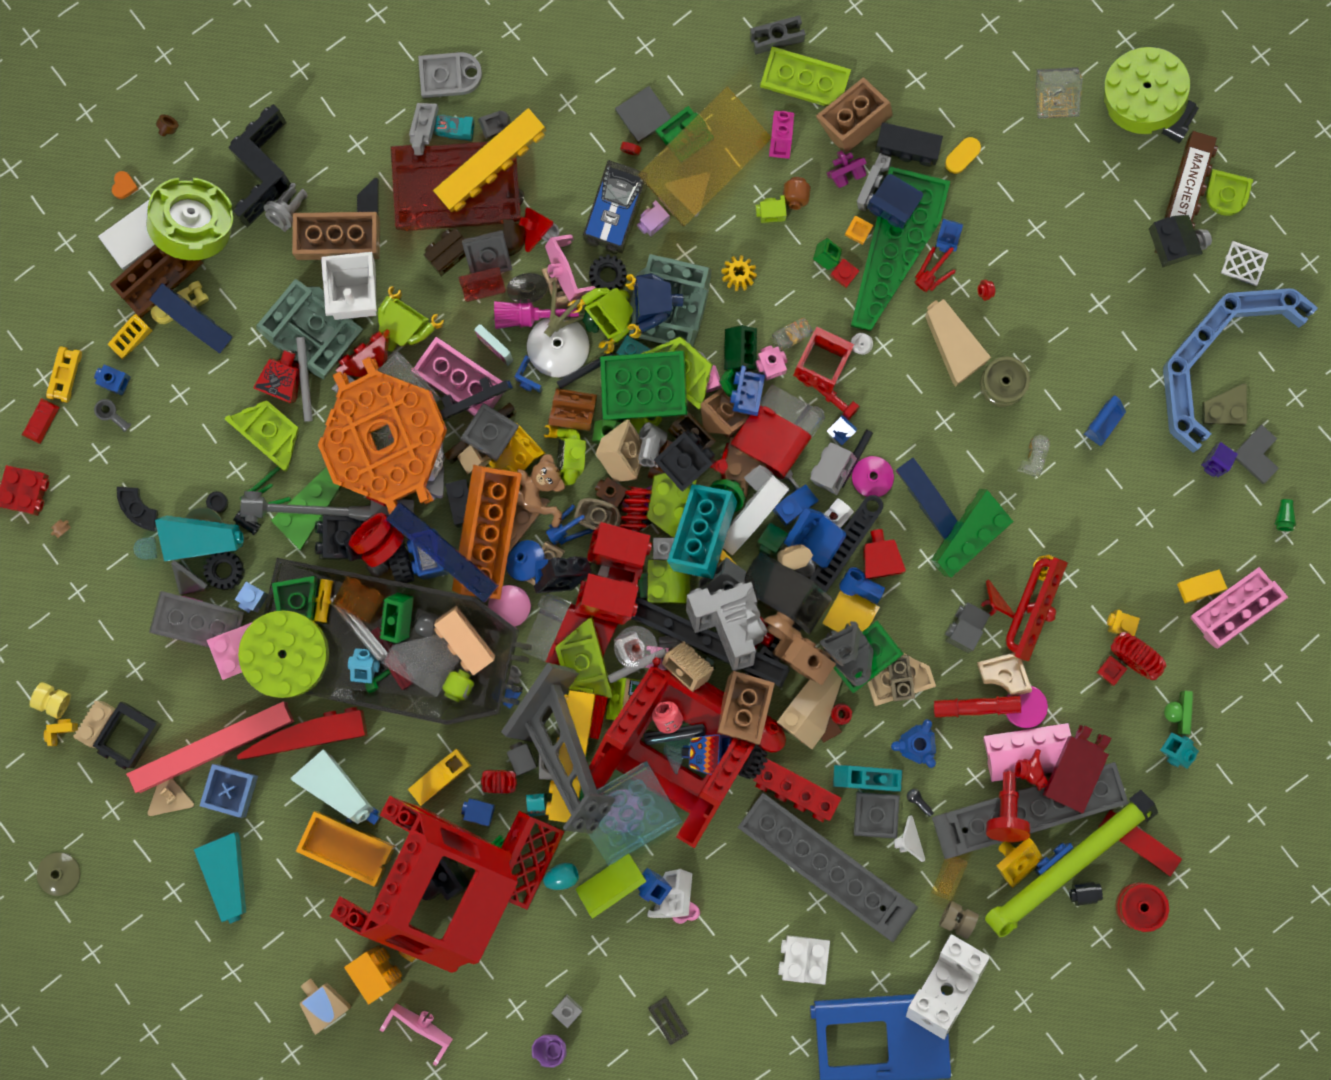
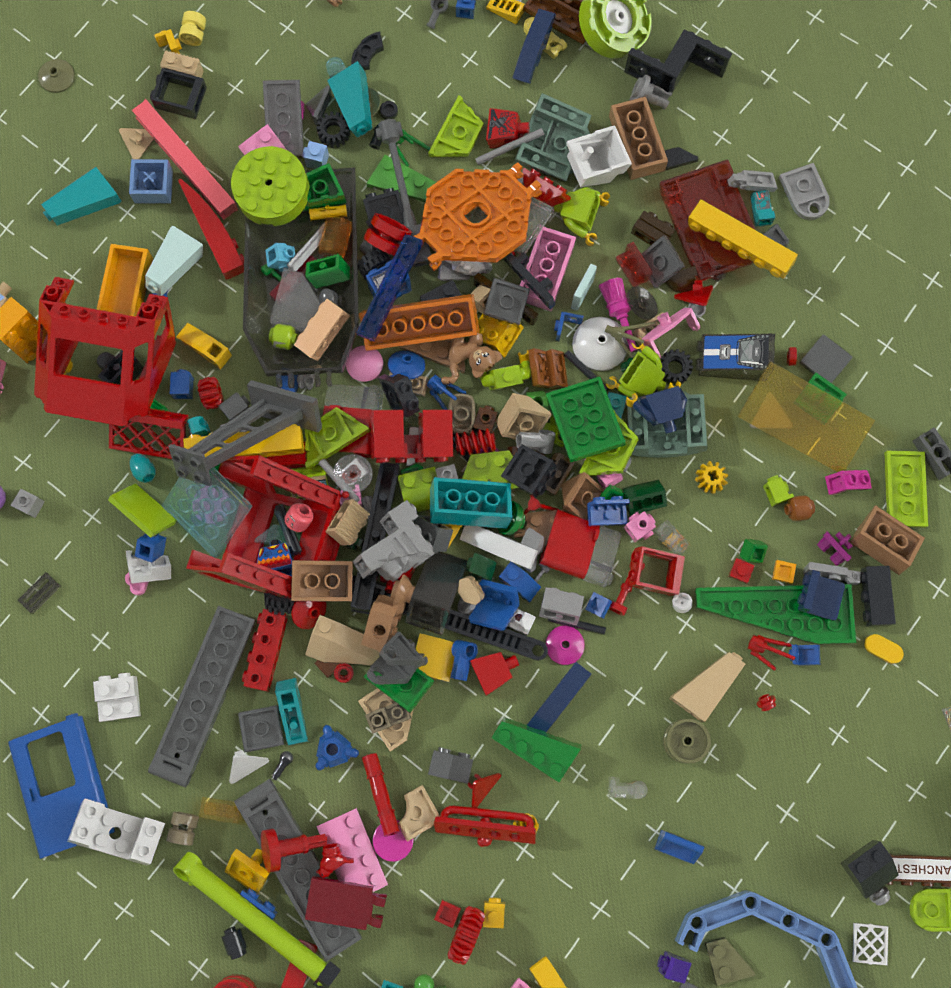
camera: 70 degrees right, 5 degrees down
lavender brick [637,200,670,237] -> none

